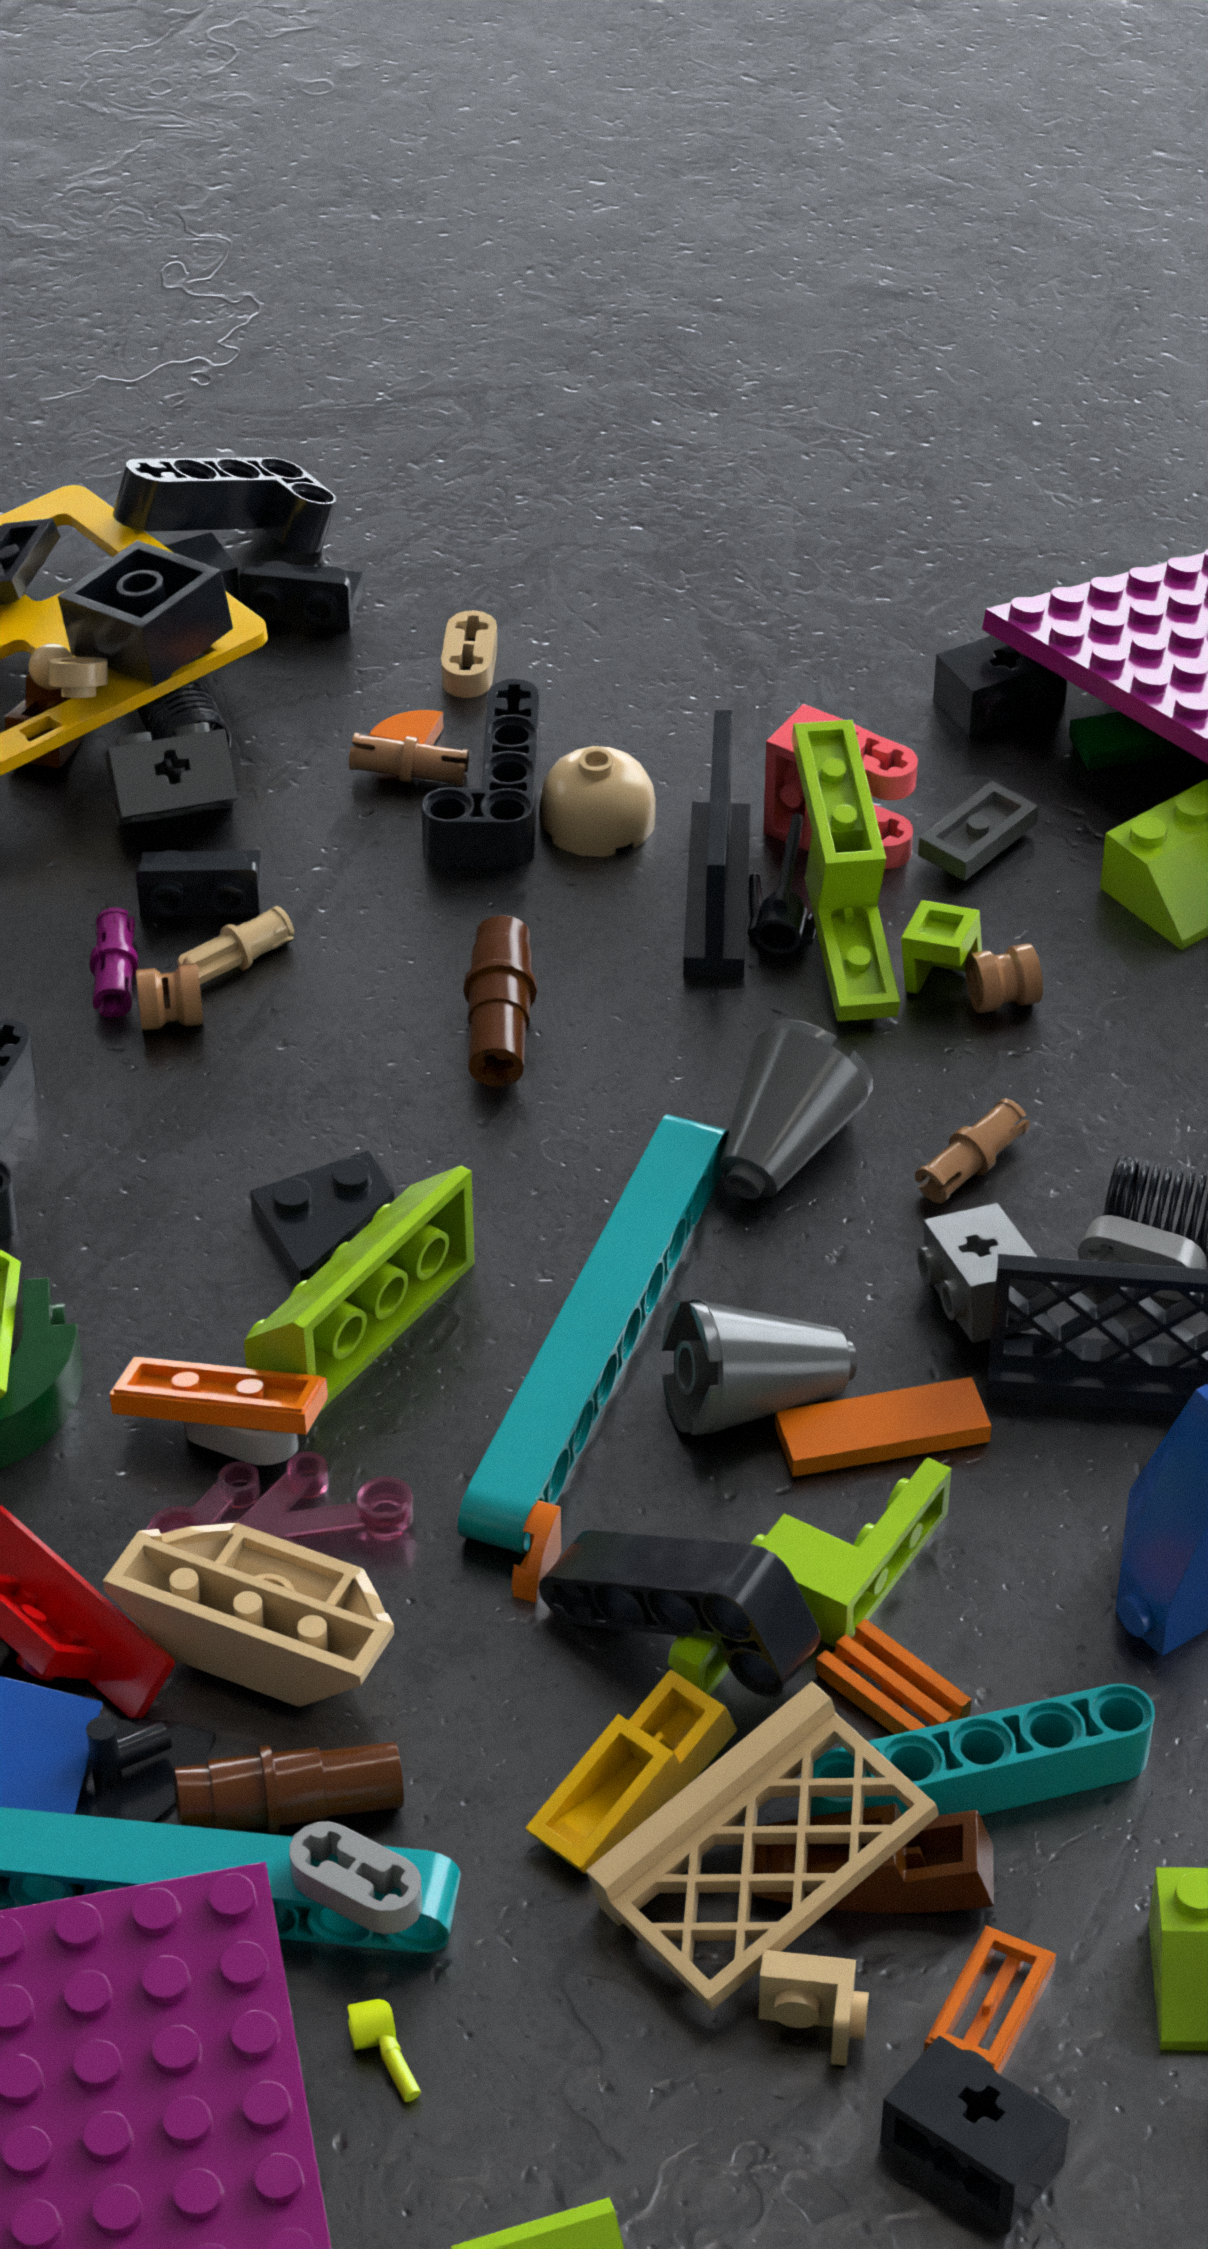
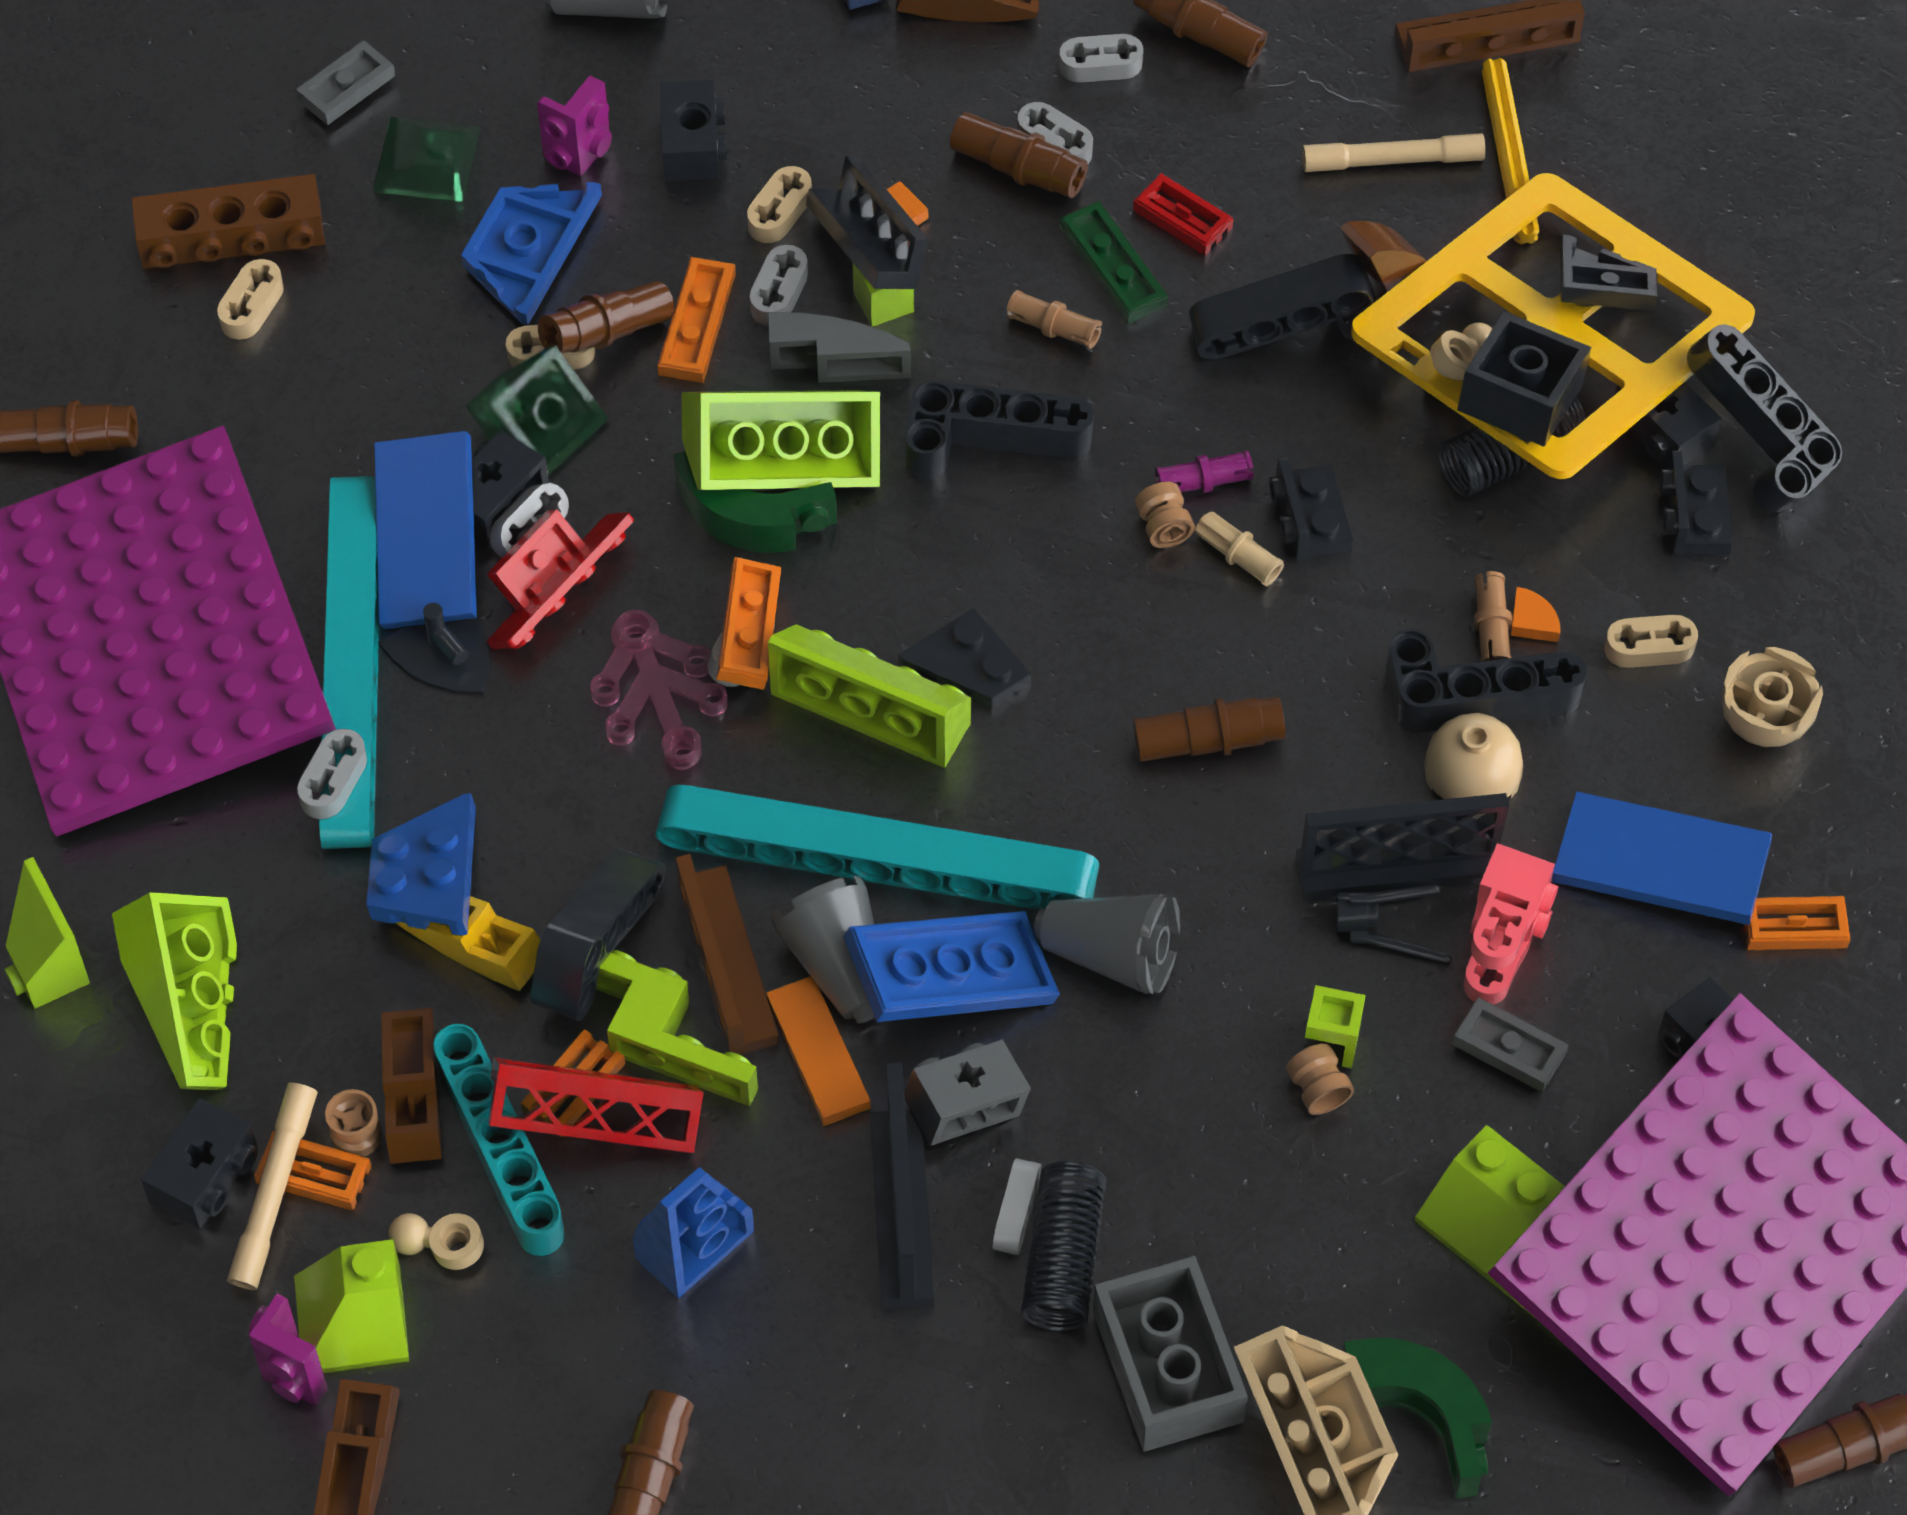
camera: 80 degrees right, 15 degrees up
tan wedge [103,1523,394,1707] -> none
dark grey brick [105,723,238,826] -> none
reddish brown piece [173,1742,404,1834] -> none
neon yellow hand [347,1999,421,2102] -> none
orange tile [511,1500,561,1603] -> none
tan fence [586,1681,939,2011] -> none
tan bracket [758,1950,869,2066] -> none
lime bracket [791,719,901,1021] -> none
medium nougat pin [915,1098,1030,1204] -> none
none -> lime wedge [112,892,237,1090]
none -> tan piece [227,1083,318,1290]
none -> medium nougat wheel [325,1089,382,1157]
none -> blue wing [366,793,476,936]
none -> tan plate [388,1213,484,1270]
none -> red fence [488,1057,704,1153]
none -> reddish brown fence [675,854,779,1055]
none -> blue tile [843,911,1060,1022]
none -> blue tile [1553,791,1772,925]
none -> tan cylinder [1721,647,1823,747]
none -> orange tile [1744,896,1850,950]

